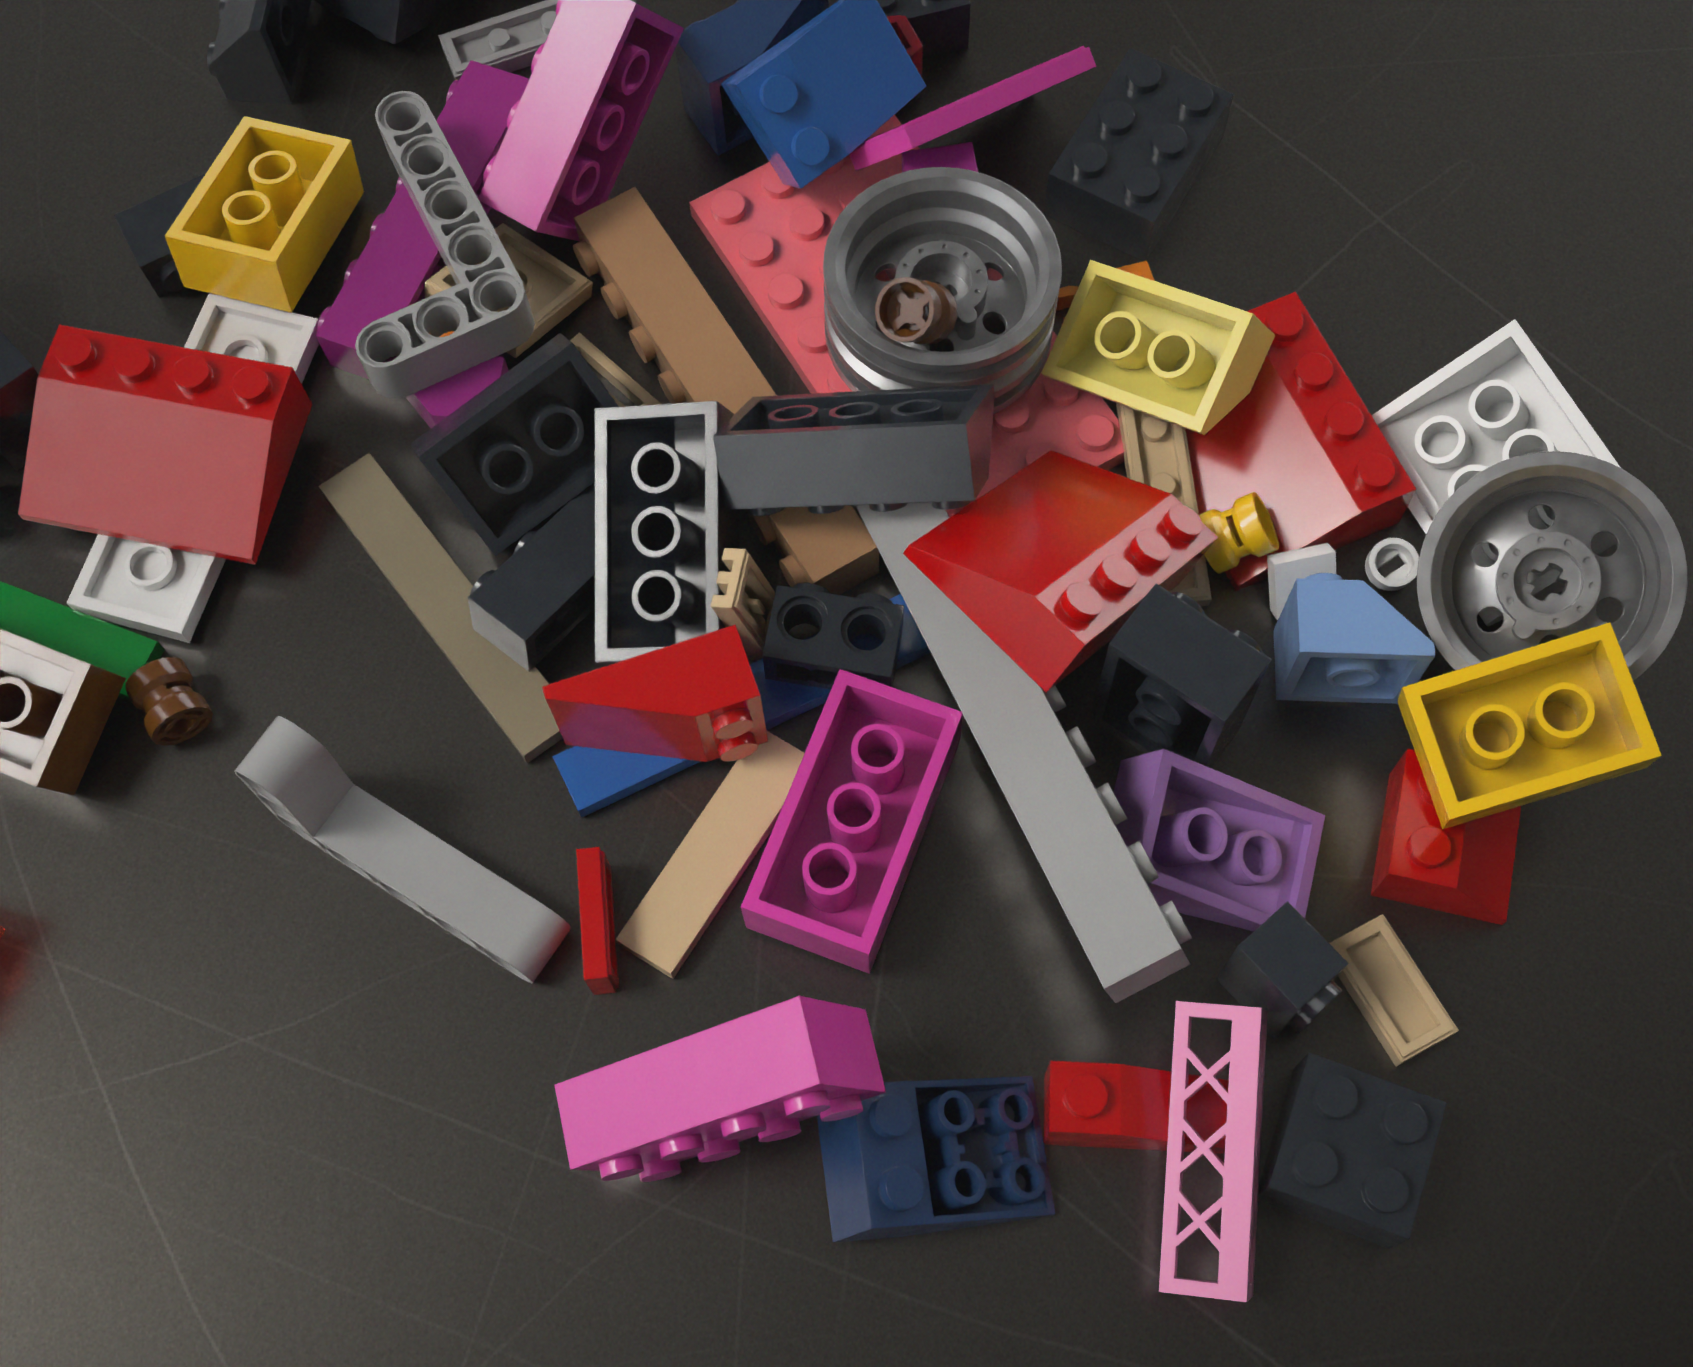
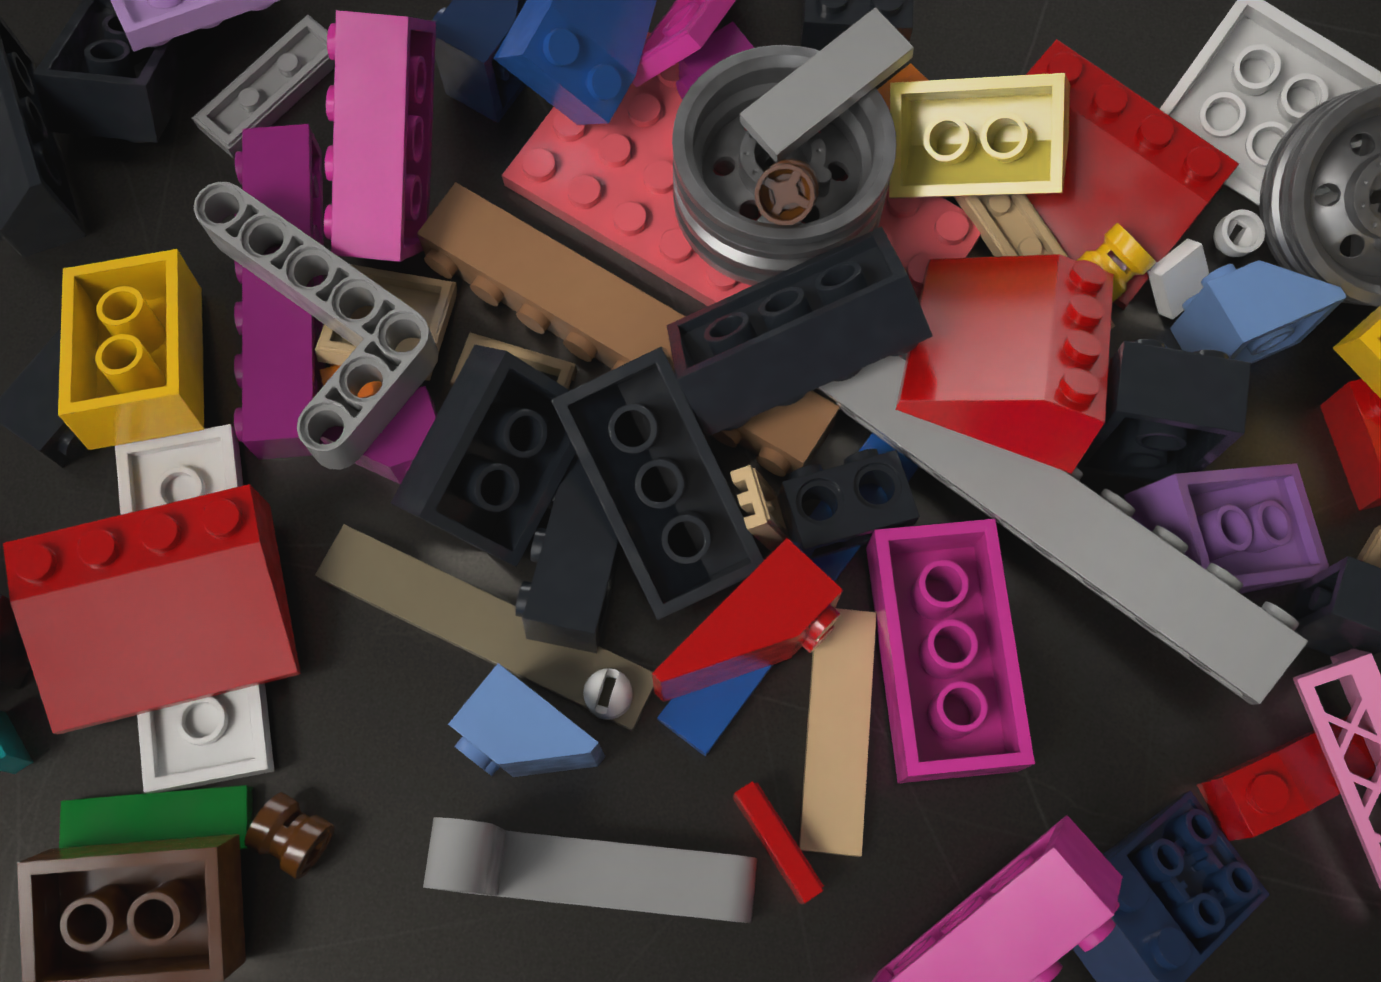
camera: 30 degrees left, 5 degrees up
none -> medium blue slope [448,663,605,777]
none -> white hinge [583,668,633,720]
none -> light grey tile [739,7,914,162]

